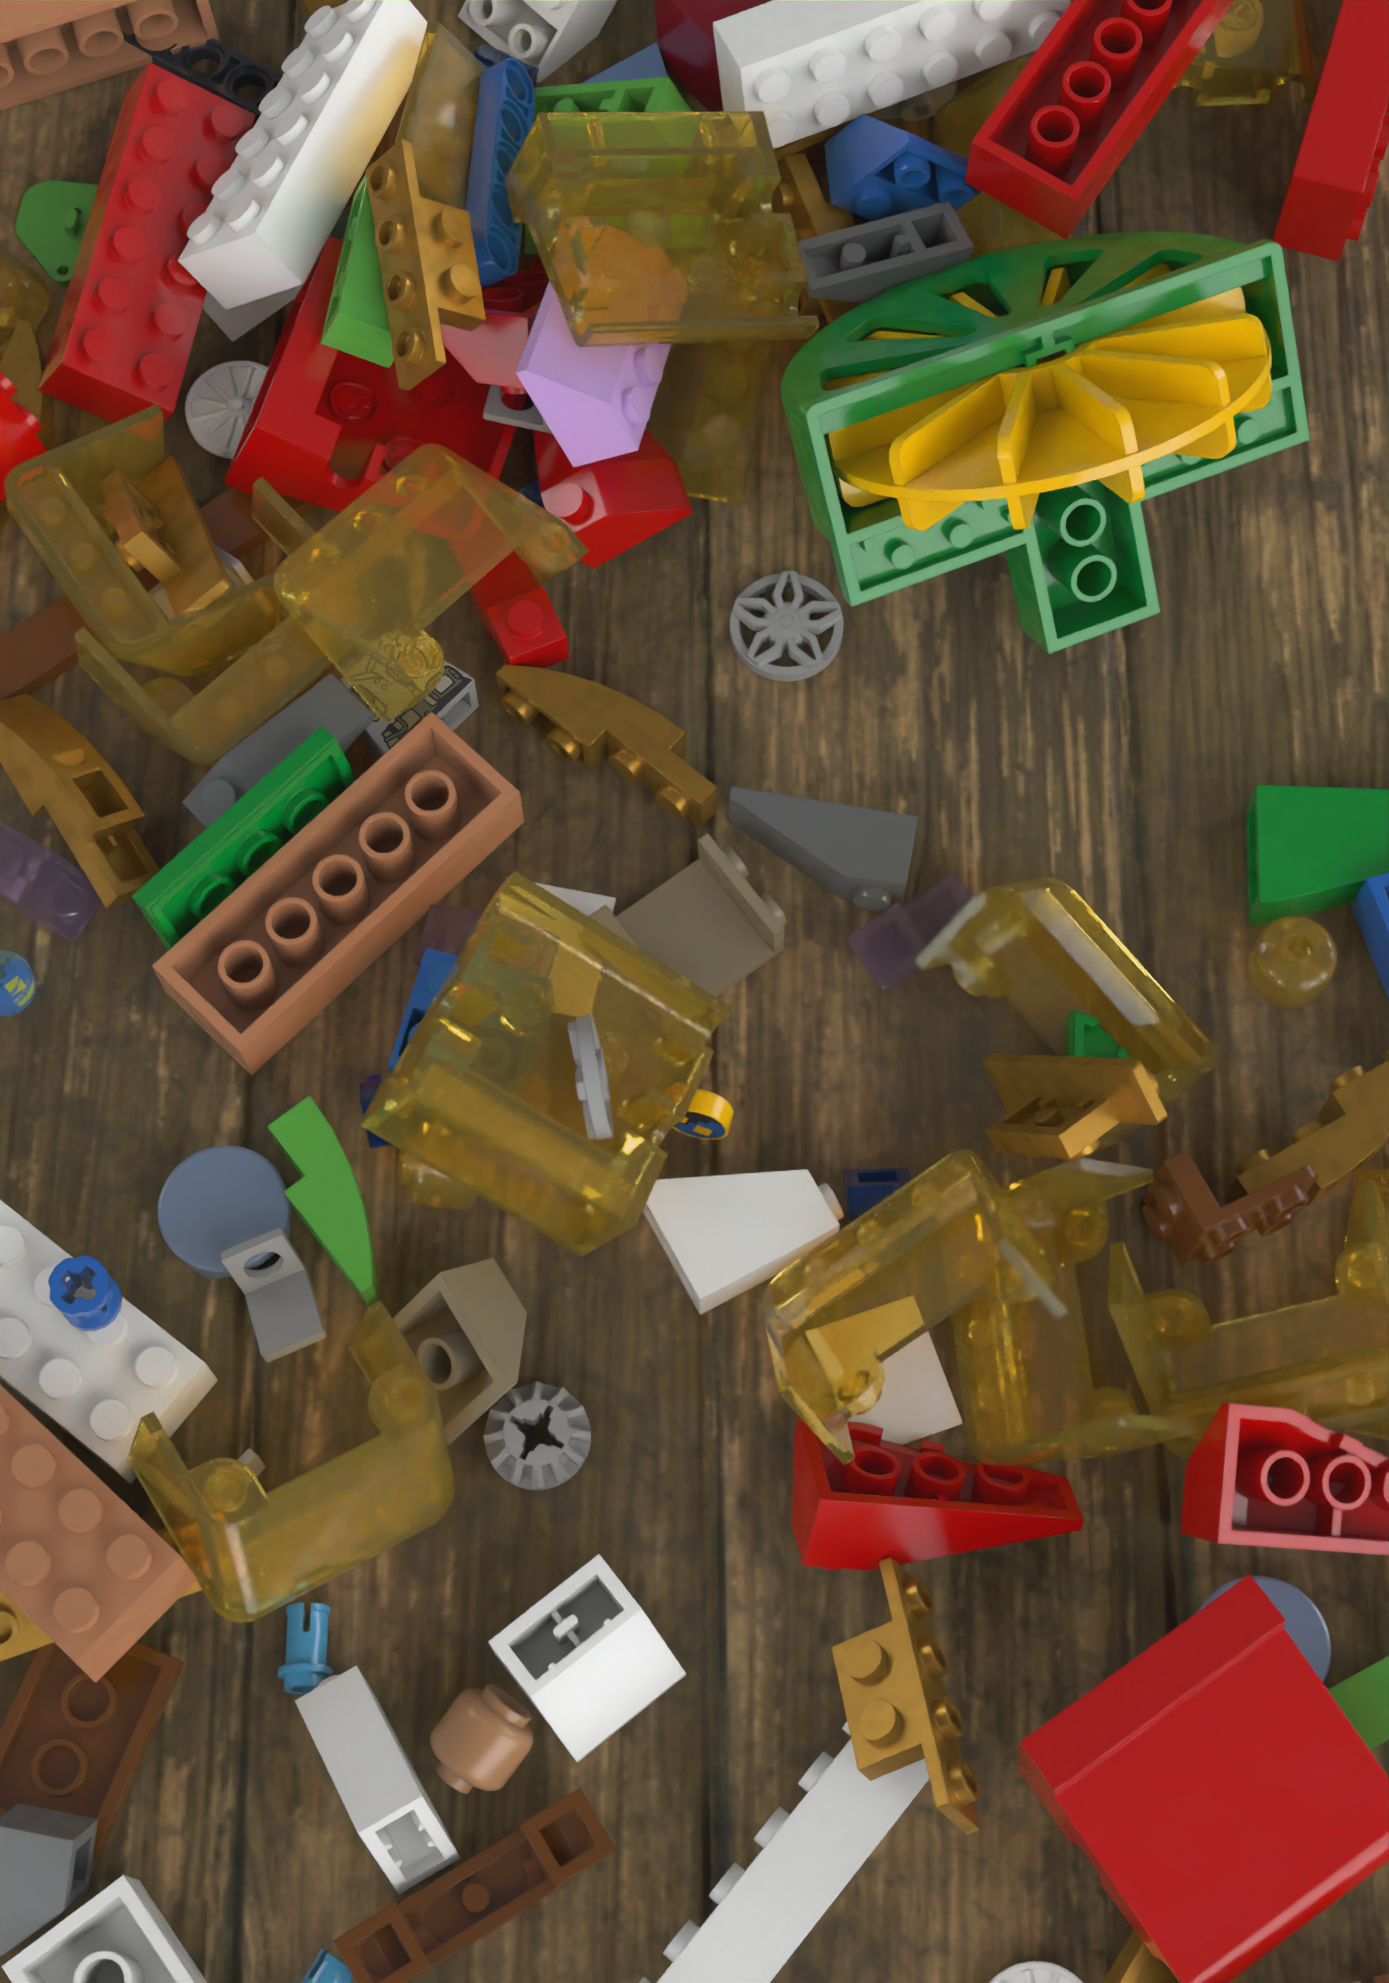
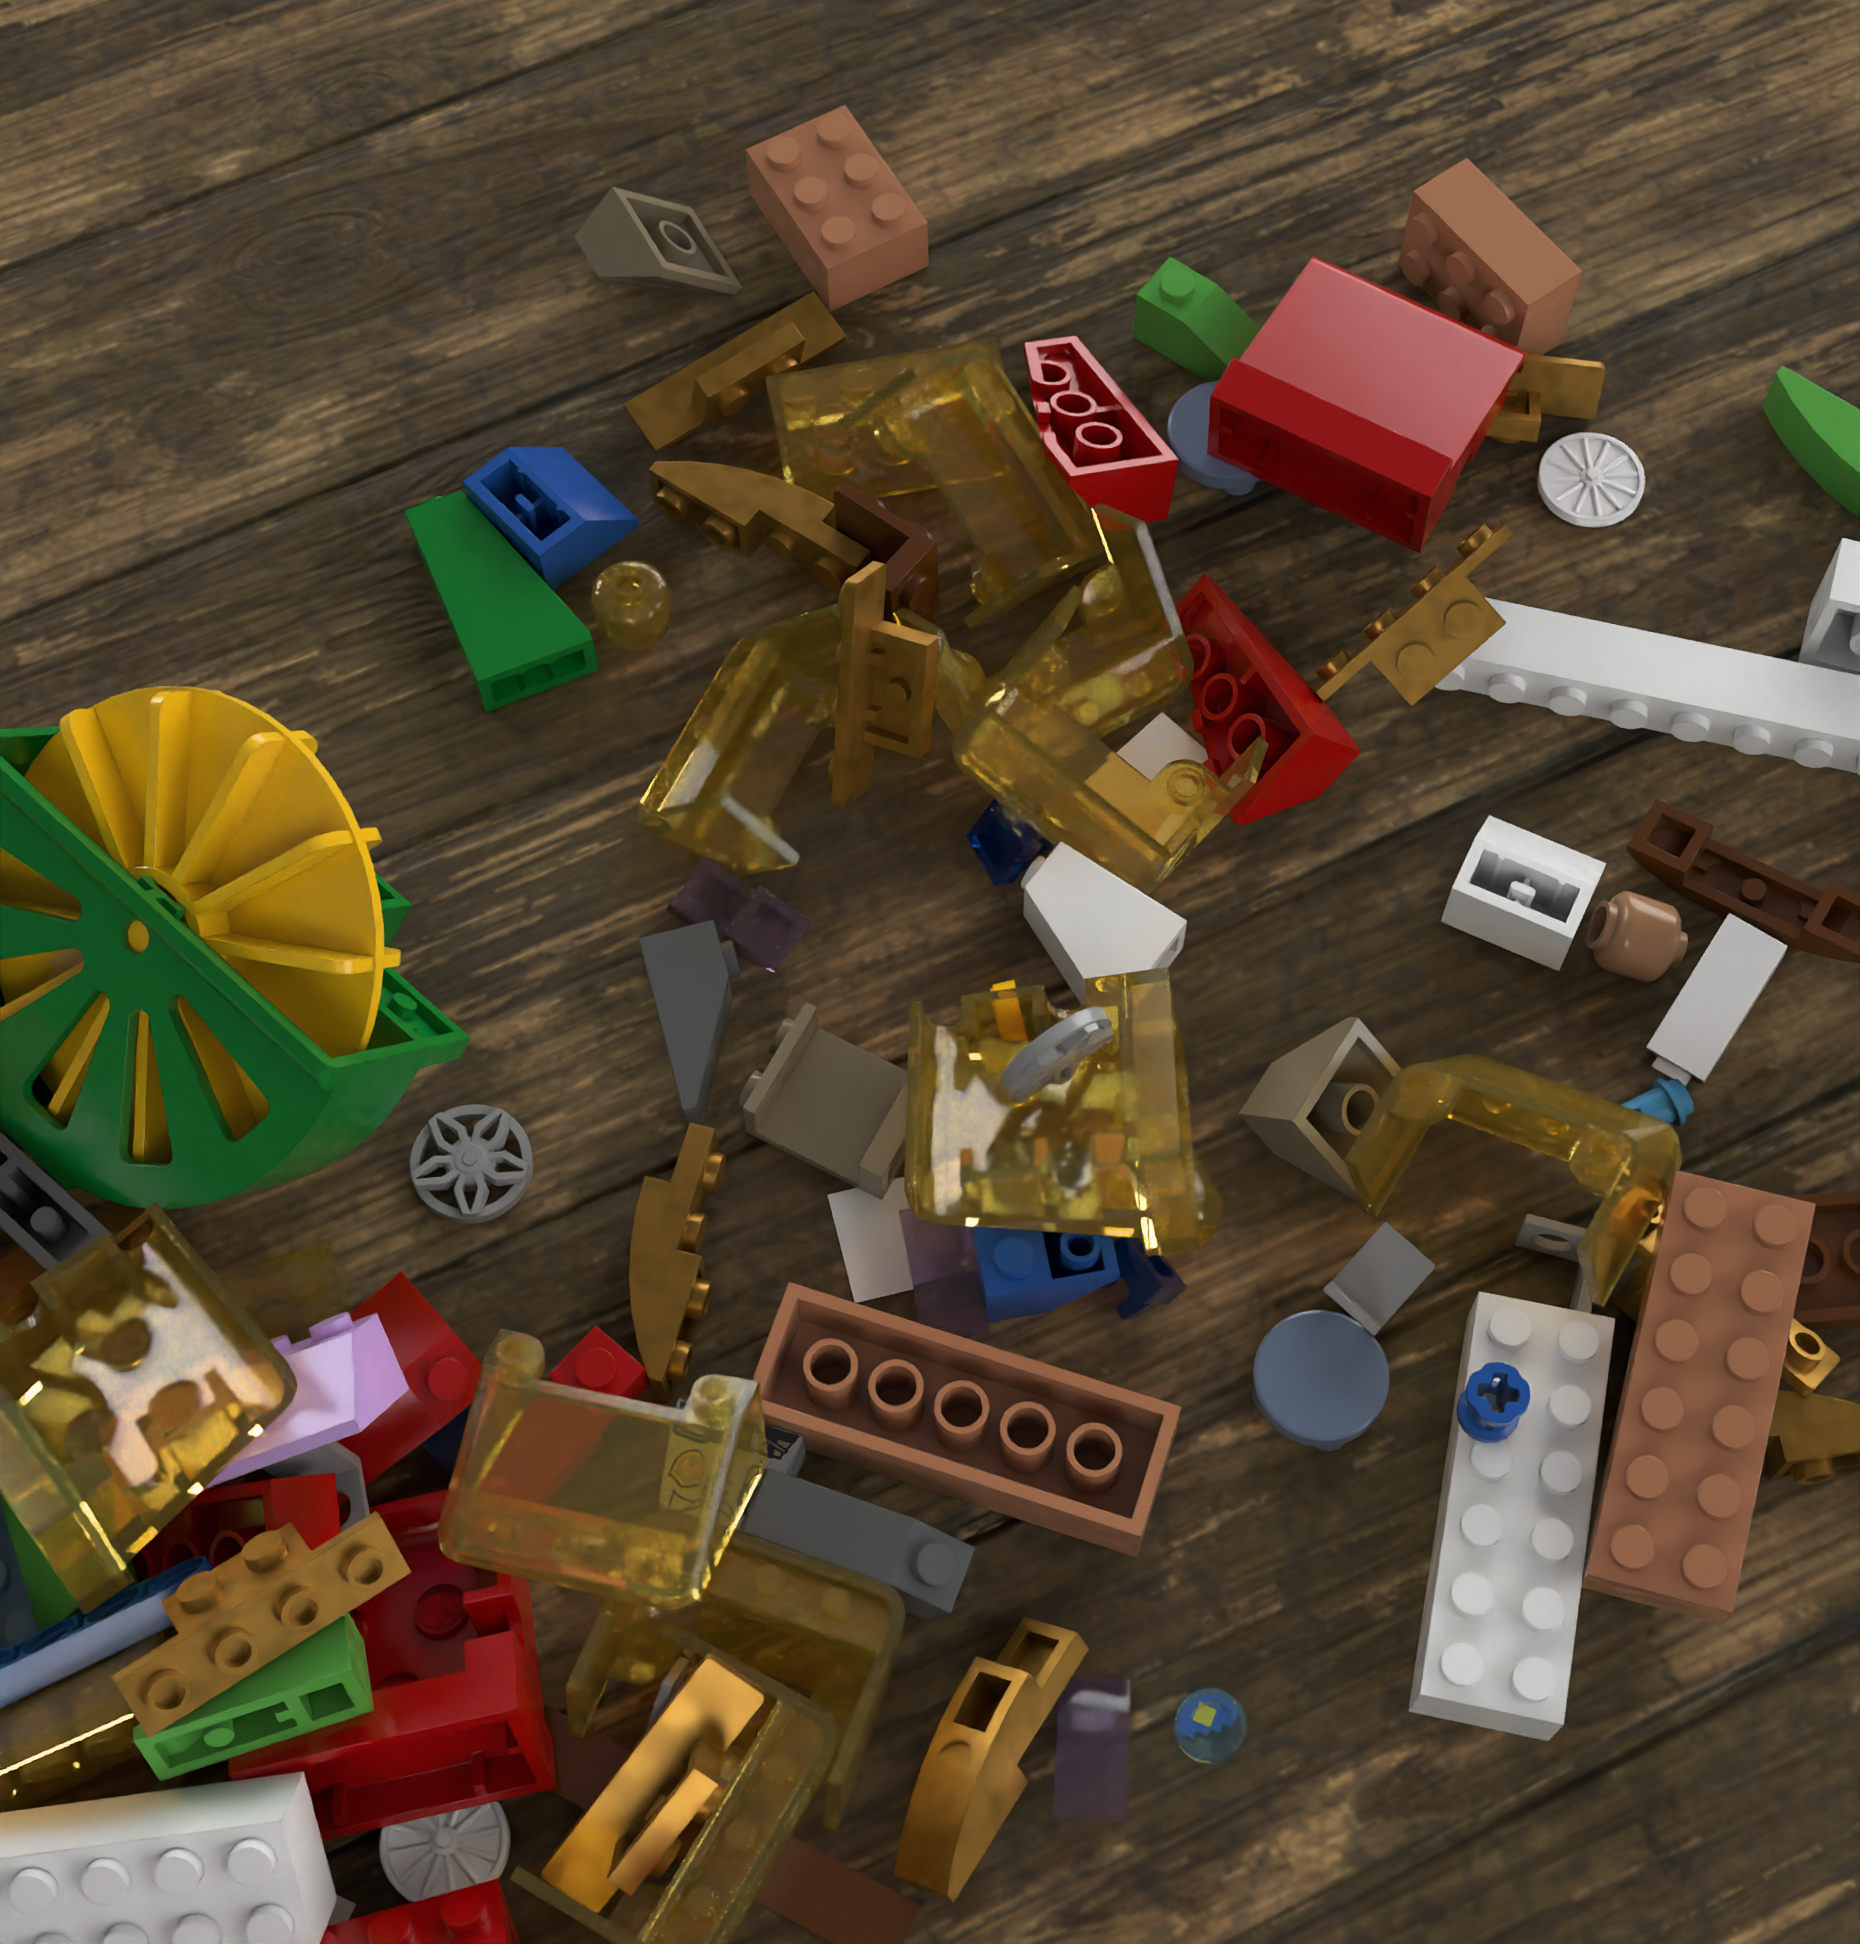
camera: 115 degrees left, 5 degrees down
green tile [132,726,357,951] -> none
bright green slope [267,1095,379,1308] -> none
light grey gear [483,1381,591,1490] -> none
green tile [1065,1010,1131,1059] -> none

